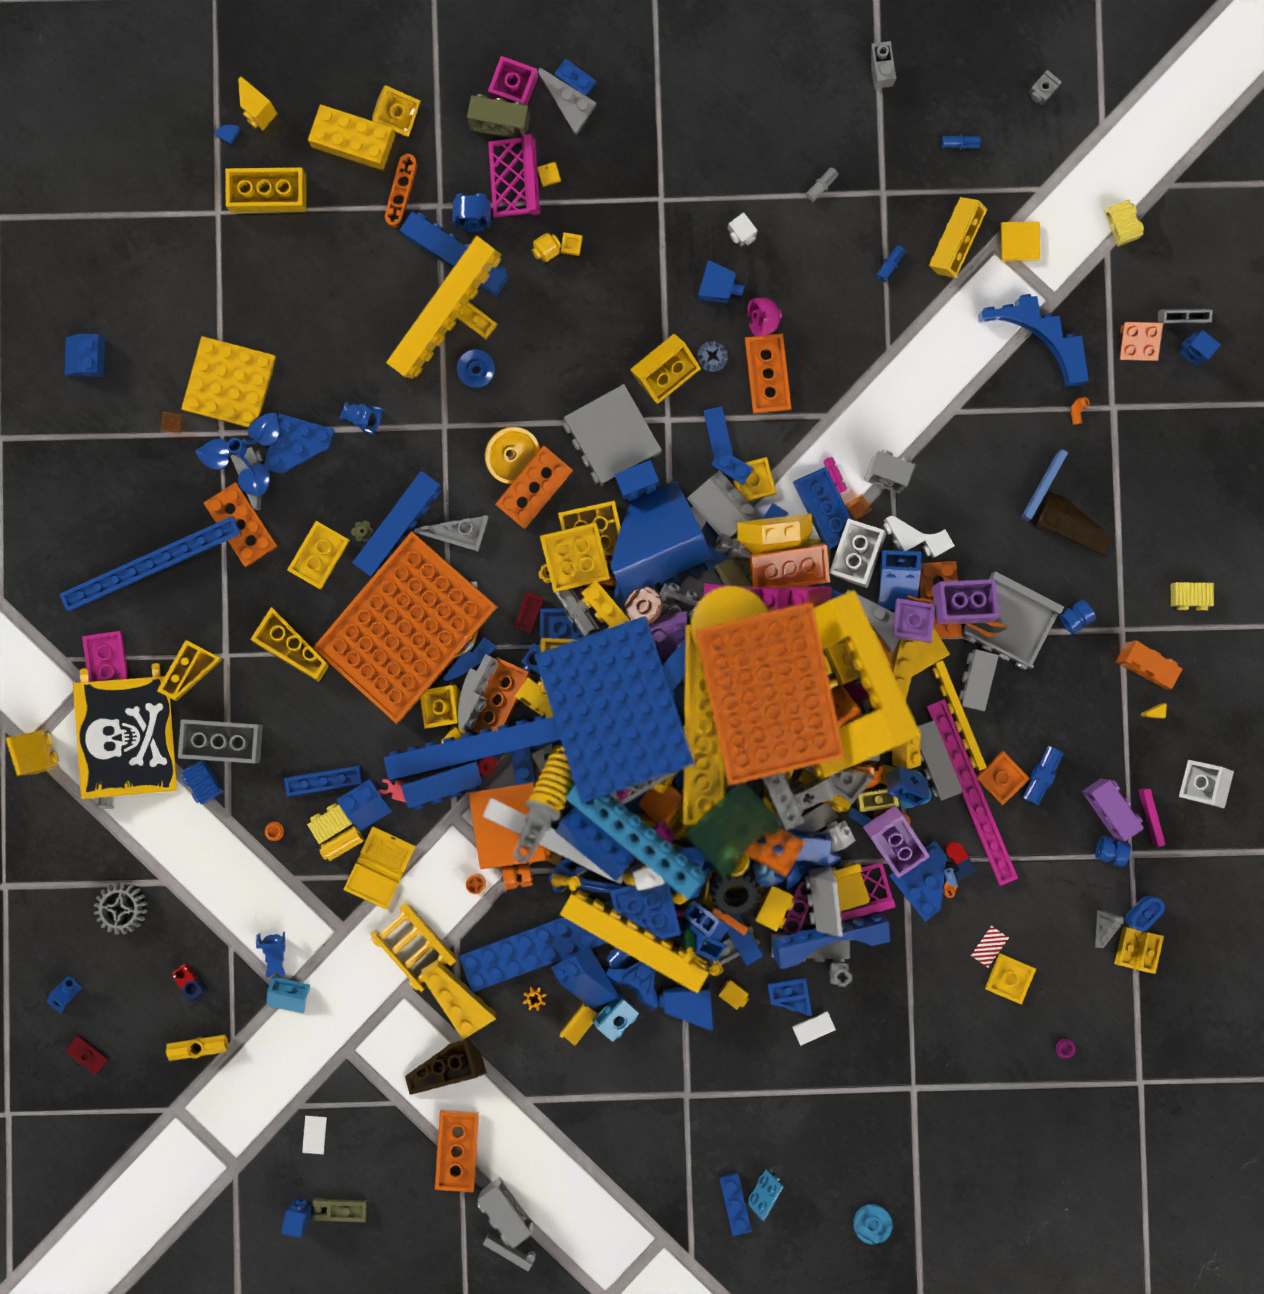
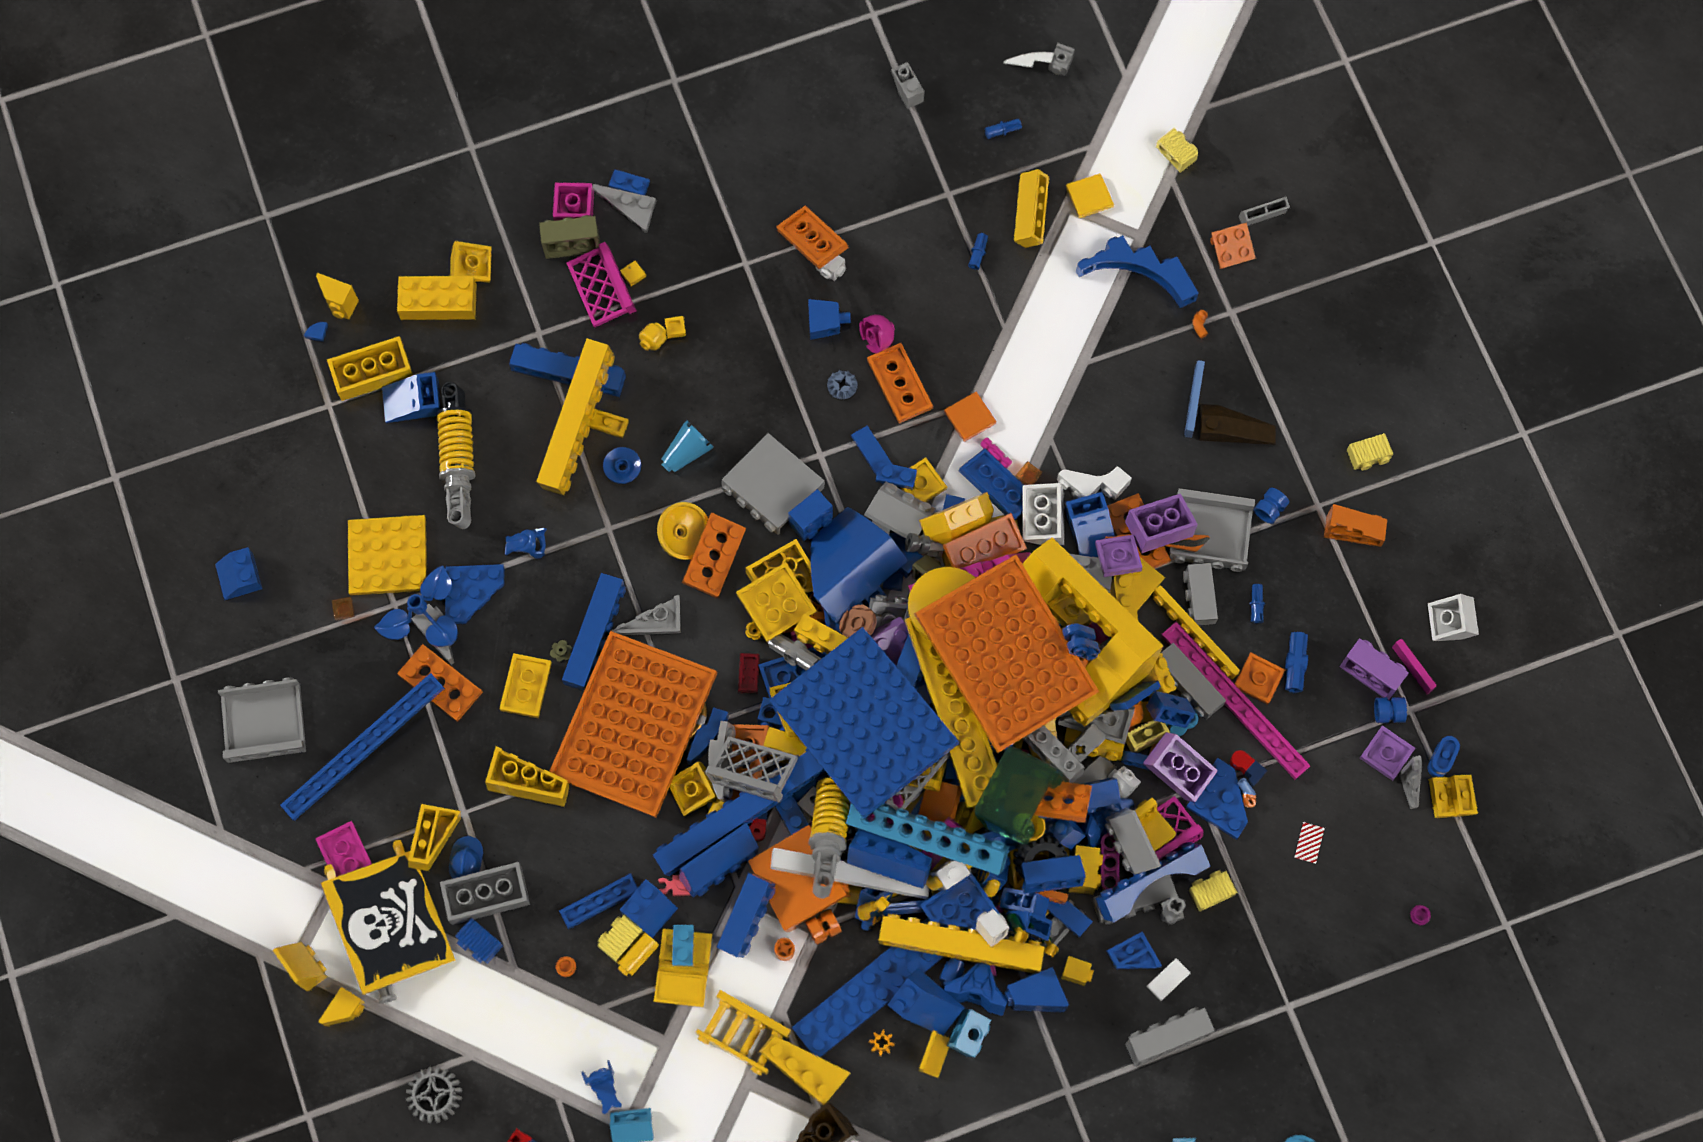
camera: 20 degrees left, 15 degrees down
orange beam [385,154,417,228] -> none
blue brick [452,193,491,232] -> none
yellow slope [630,334,701,404] -> none
light grey axle [805,168,838,202] -> none
light grey brick [863,450,915,494] -> none
yellow tile [985,953,1036,1005] -> none
yellow slope [1141,703,1167,718] -> none
blue brick [1179,330,1221,367] -> none
none -> light grey panel [218,677,306,763]
none -> yellow slope [318,987,365,1026]
none -> blue slope [382,372,442,423]
none -> piece [436,382,475,529]
none -> blue piece [449,836,483,879]
none -> dark azure cone [661,420,713,472]
none -> dark azure plate [672,925,694,967]
none -> light grey fence [705,736,798,802]
none -> blue brick [716,873,776,958]
none -> orange plate [776,206,848,269]
none -> orange tile [944,391,996,442]
none -> white brick [976,909,1009,947]
none -> white sticker [1004,52,1054,67]
none -> blue panel [1021,855,1086,894]
none -> blue brick [1062,624,1100,660]
none -> blue tile [1110,680,1161,711]
none -> light grey brick [1125,1007,1215,1067]
none -> light yellow brick [1189,870,1237,912]
none -> blue axle [1250,584,1265,623]
none -> medium lavender plate [1360,726,1415,781]

